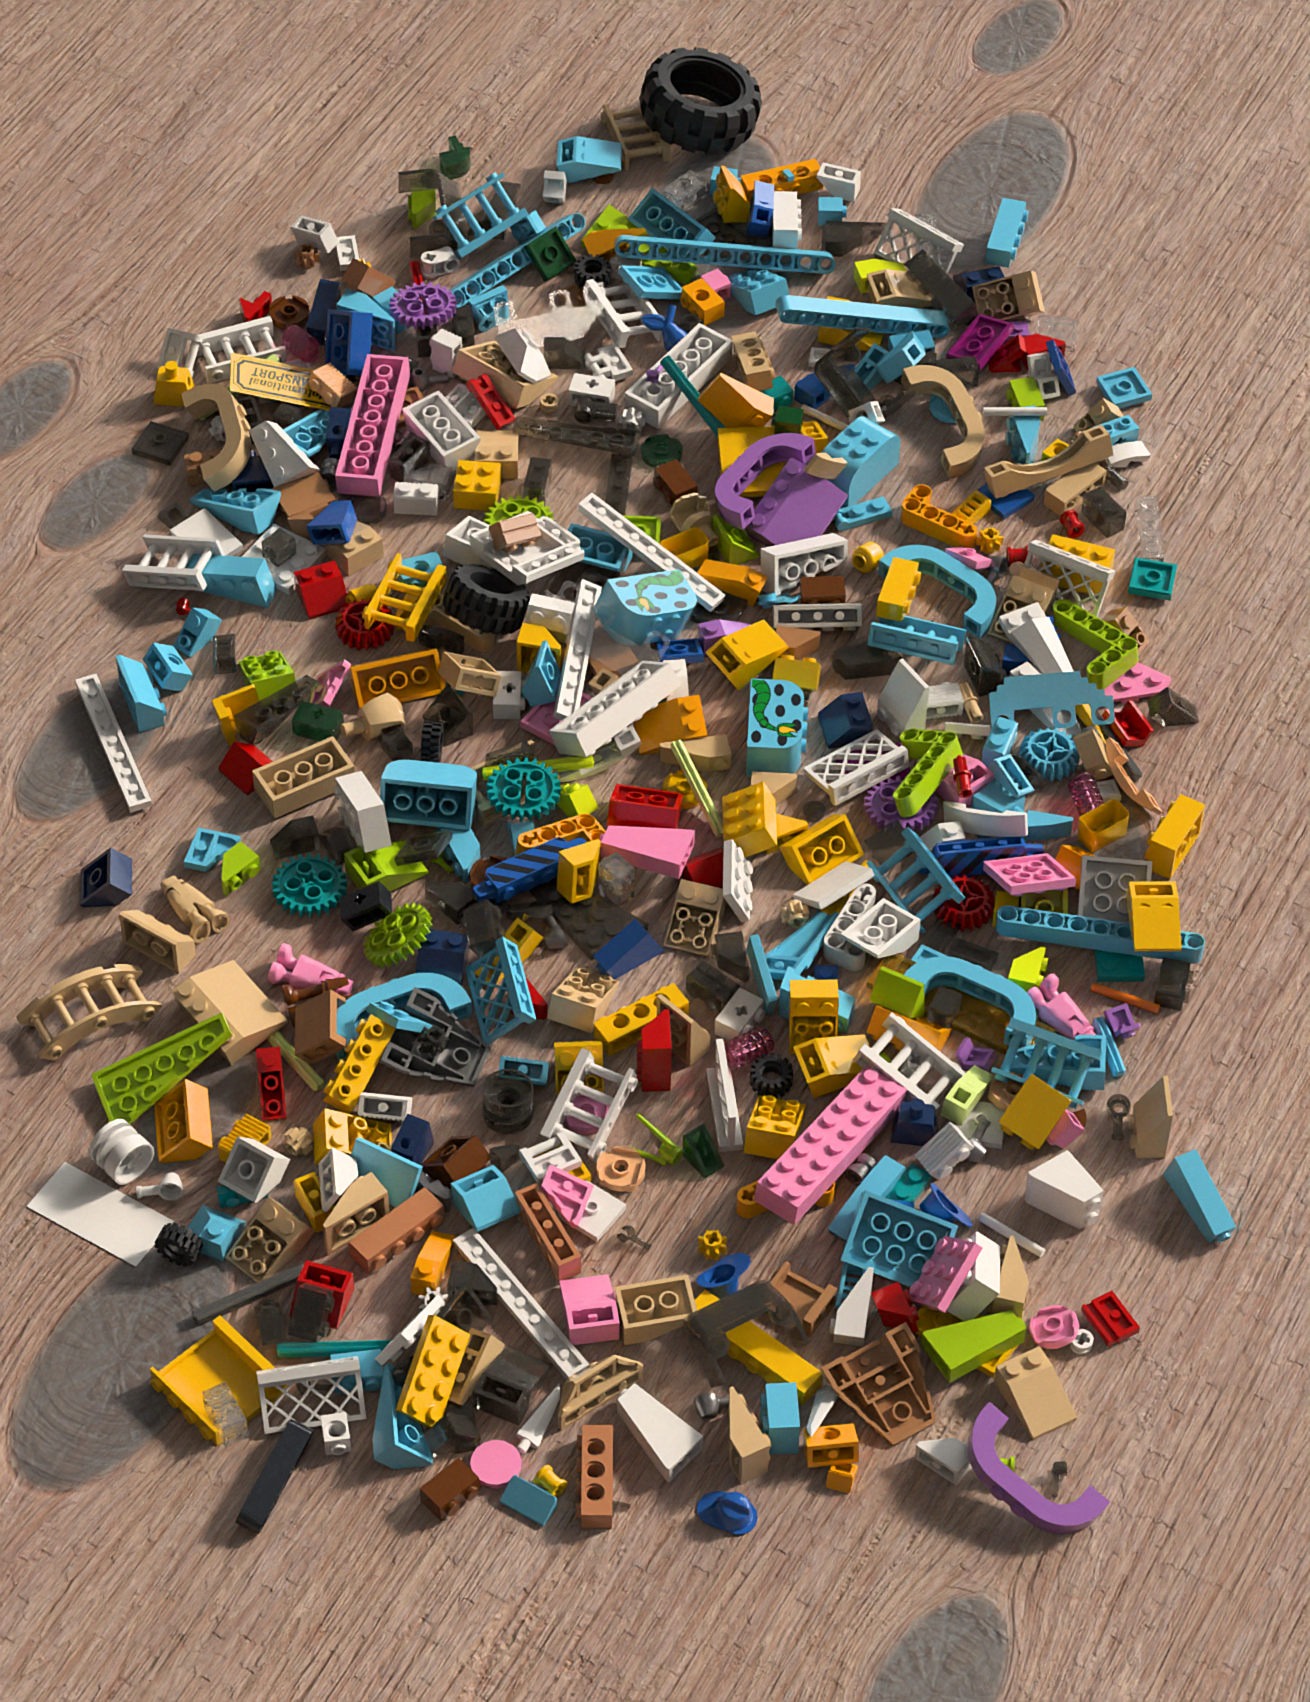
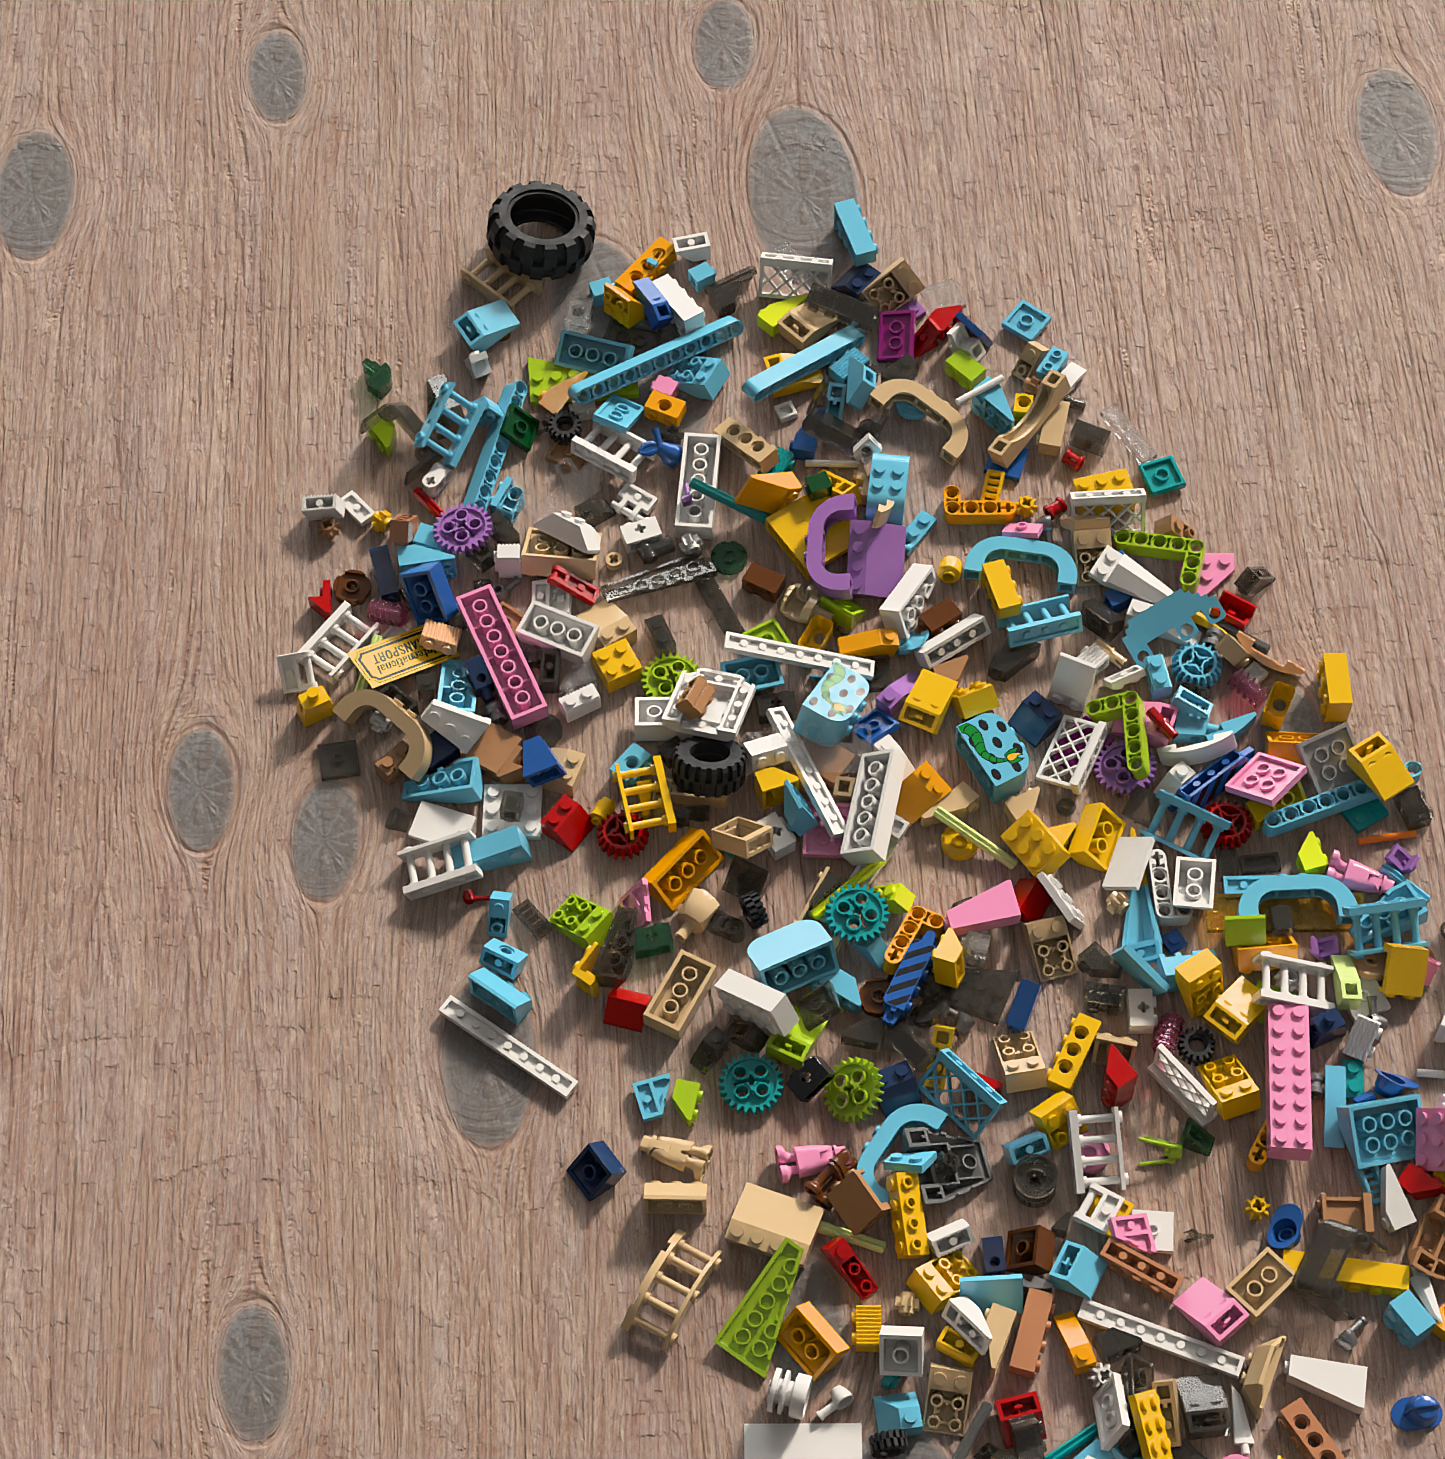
camera: 30 degrees left, 10 degrees up
light nougat plate [597,1146,646,1192] -> none
red slope [607,784,683,829] -> none
tan slope [728,1386,771,1484] -> none

